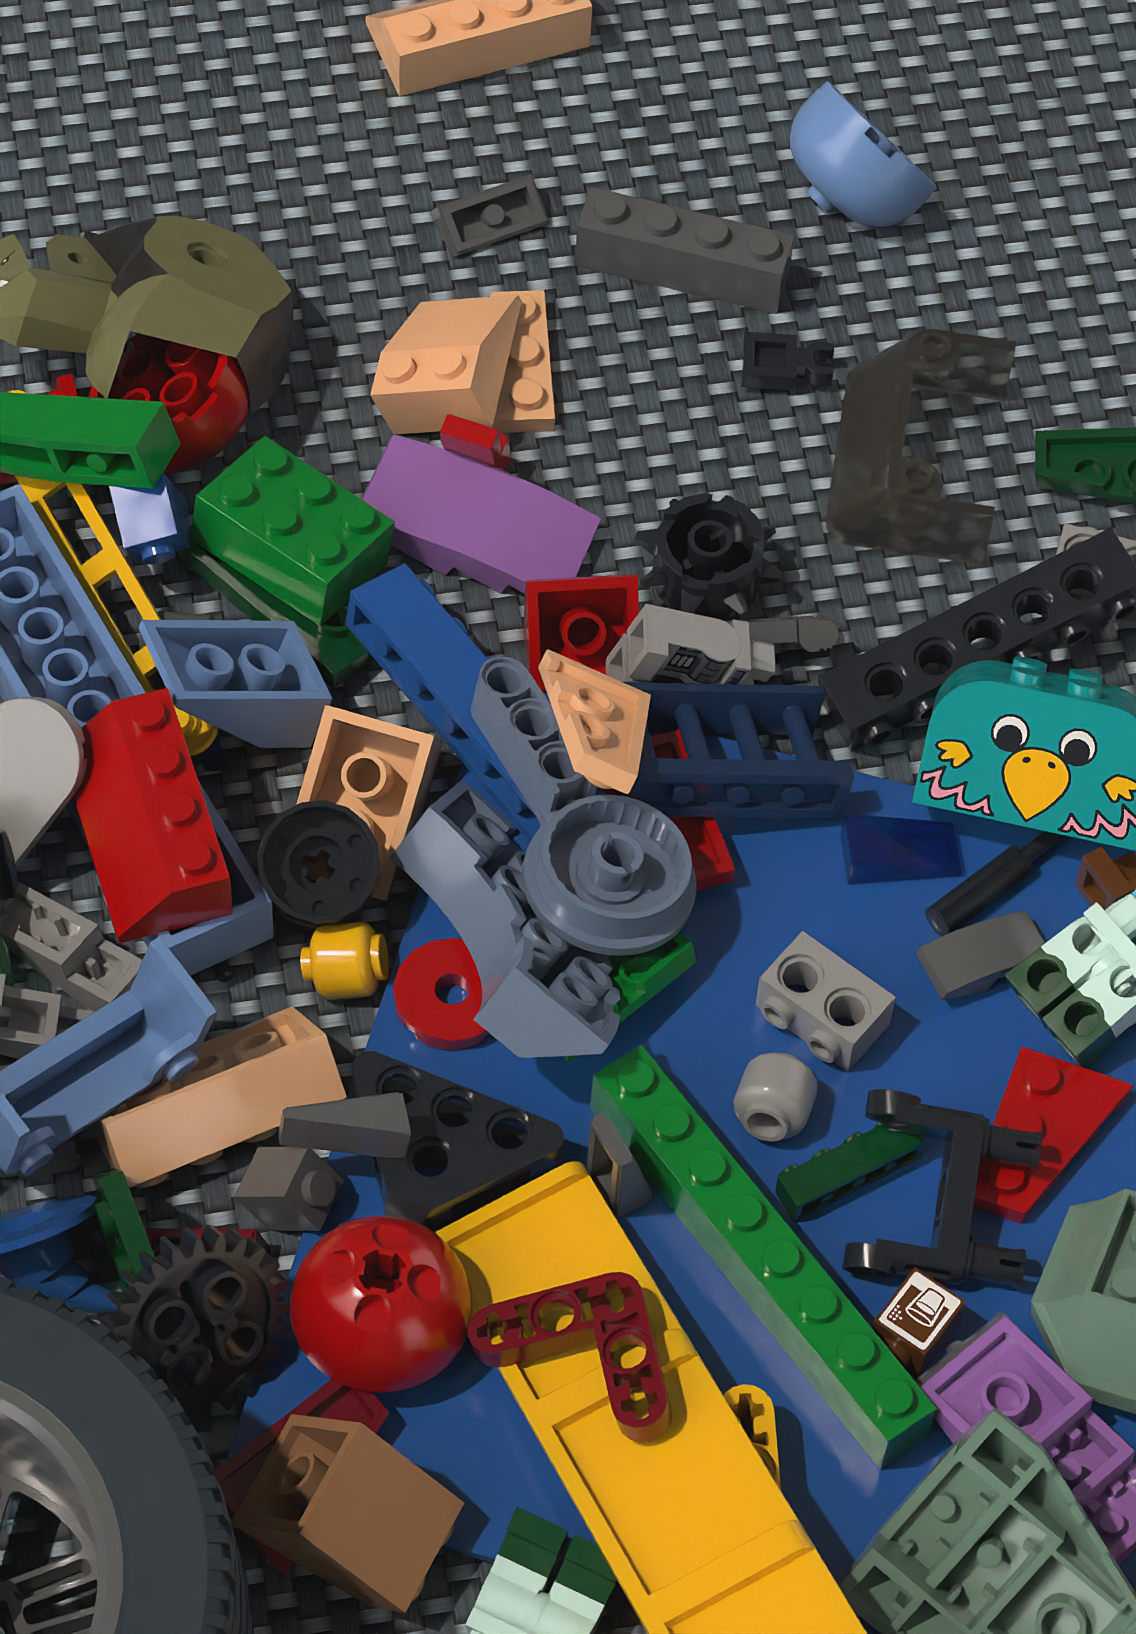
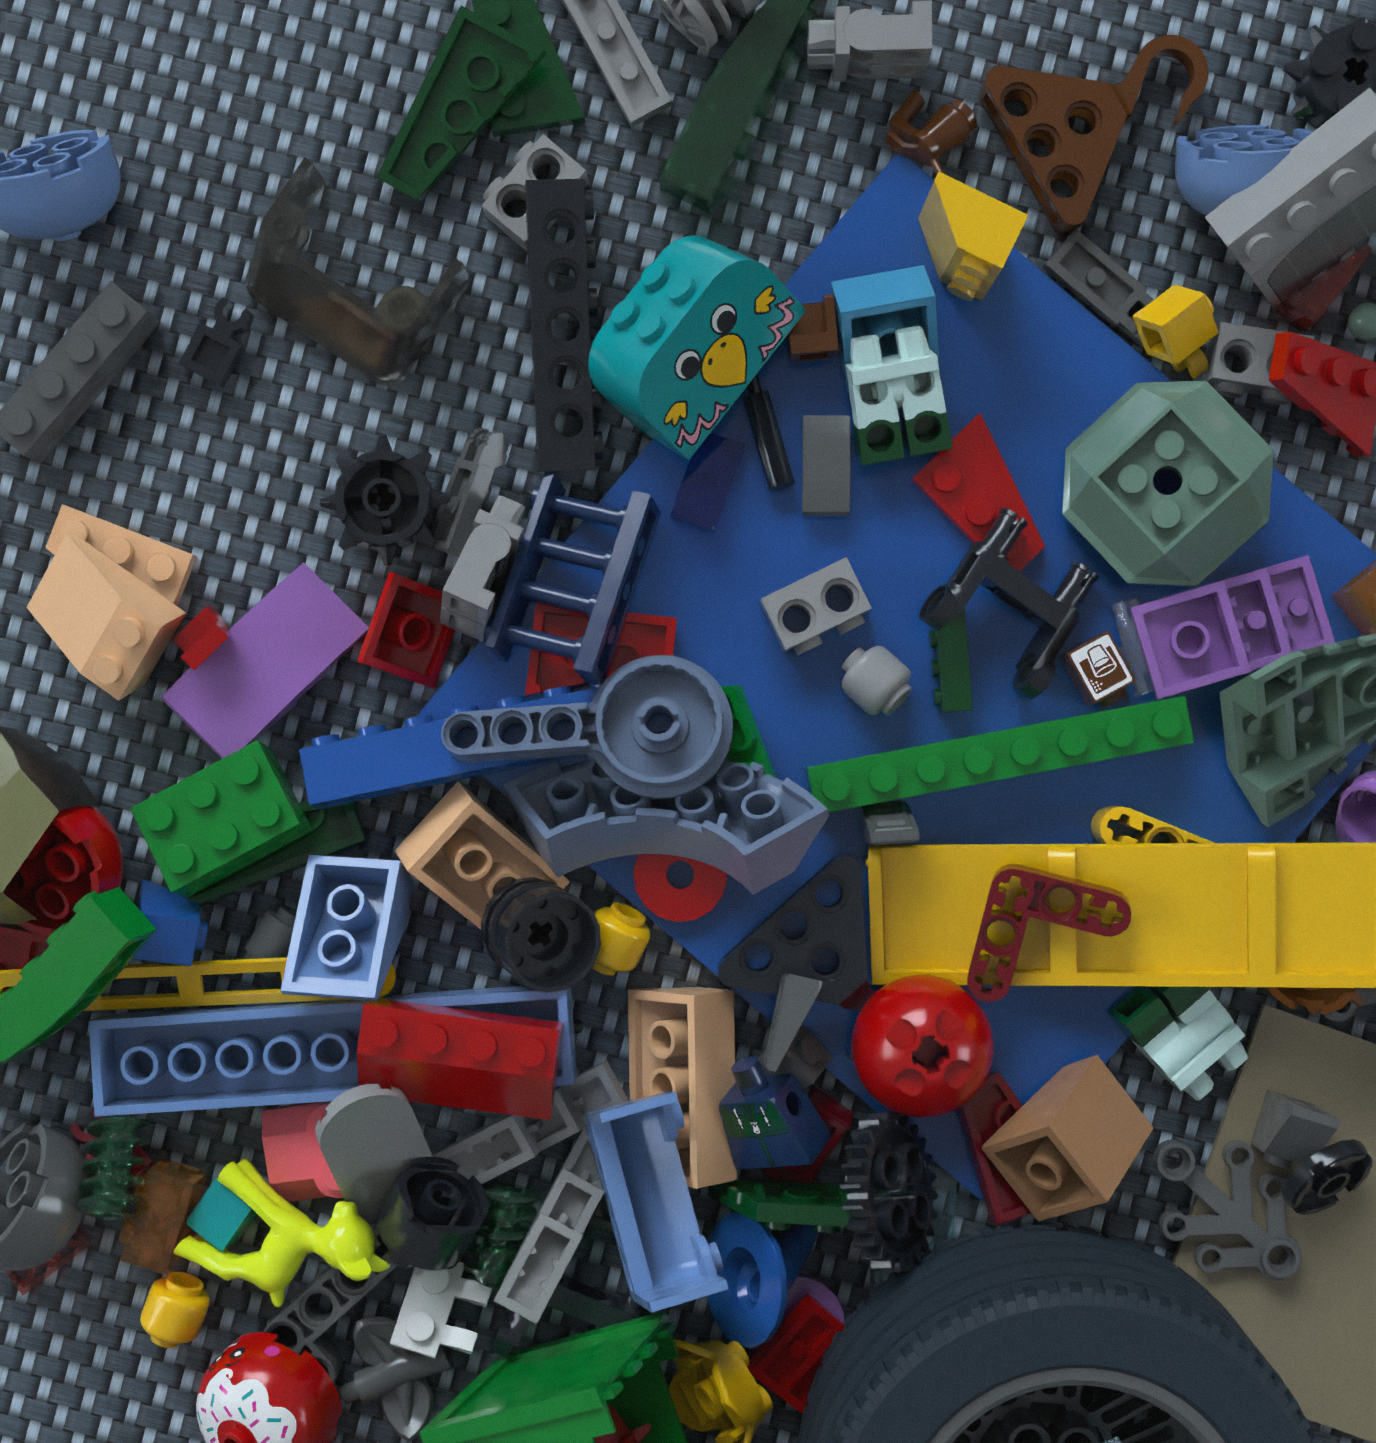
camera: 60 degrees left, 30 degrees up
light nougat wing [538,649,651,794] -> none
none -> dark blue torso [719,1056,831,1170]

